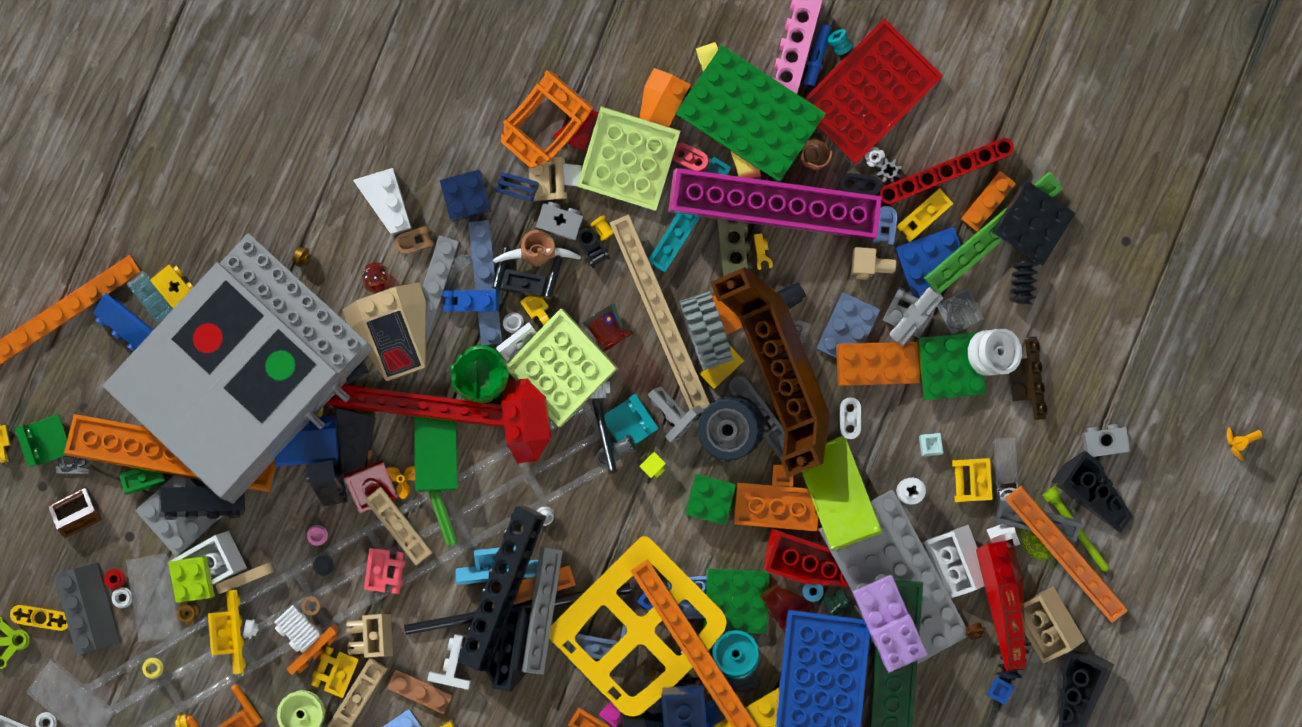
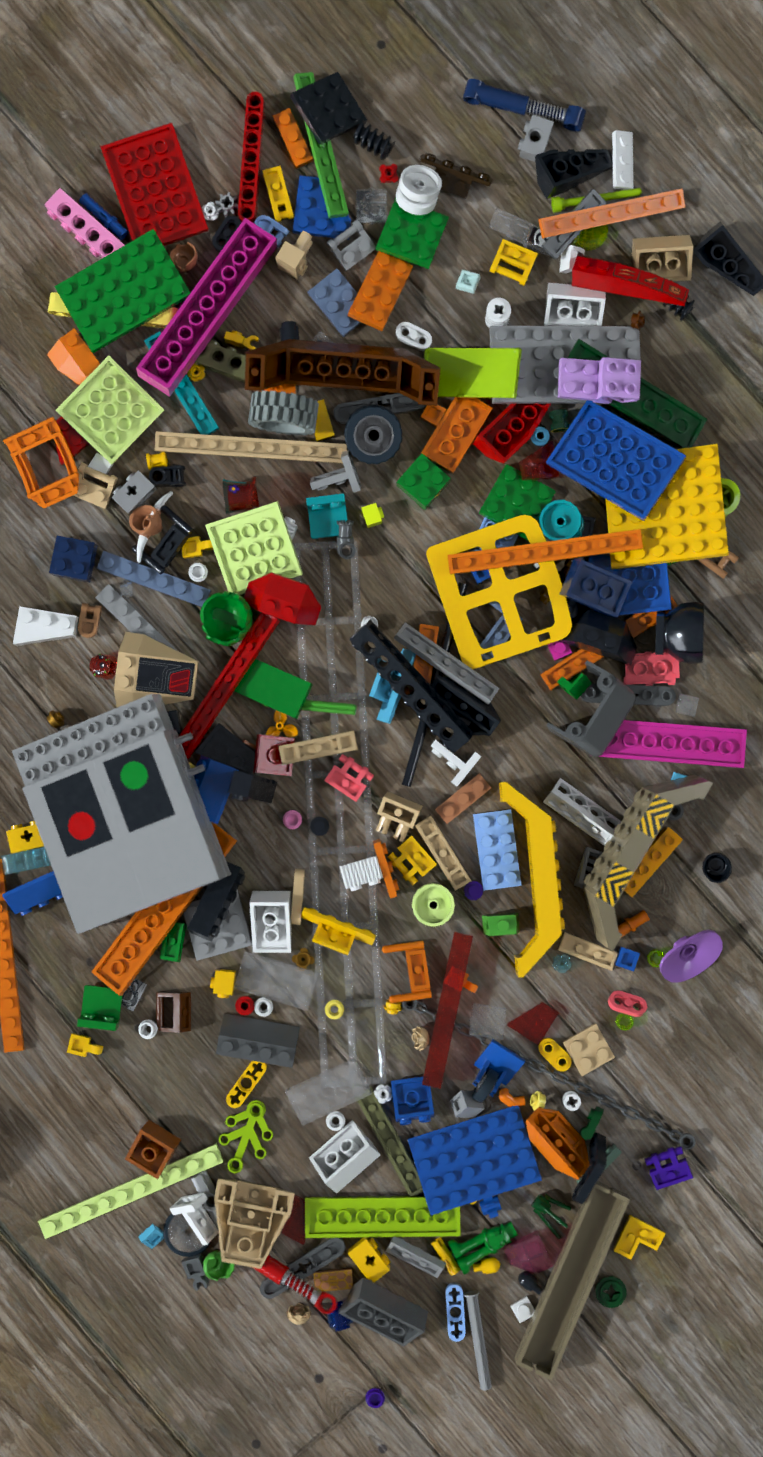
camera: 60 degrees left, 0 degrees up
lime plate [168,556,215,603] -> none
white plate [243,619,258,639] -> none
medium nougat bush [302,596,321,615] -> none
blue plate [443,290,499,312] -> none
dark blue tile [494,171,539,202] -> none
white plate [496,323,537,363] -> none
black bar [592,398,617,474] -> none
coral plate [672,143,709,172] -> none
teal wheel [828,29,854,55] -> none
light grey piece [889,286,943,346] -> none
blue plate [986,677,1015,705] -> none
light orange plant [1227,427,1263,461] -> none
none -> white plate [138,1019,158,1039]
none -> yellow plate [187,363,205,382]
none -> yellow brick [210,969,236,998]
none -> red plate [379,164,398,183]
none -> dark blue piece [462,79,586,132]
none -> white plate [612,130,633,190]

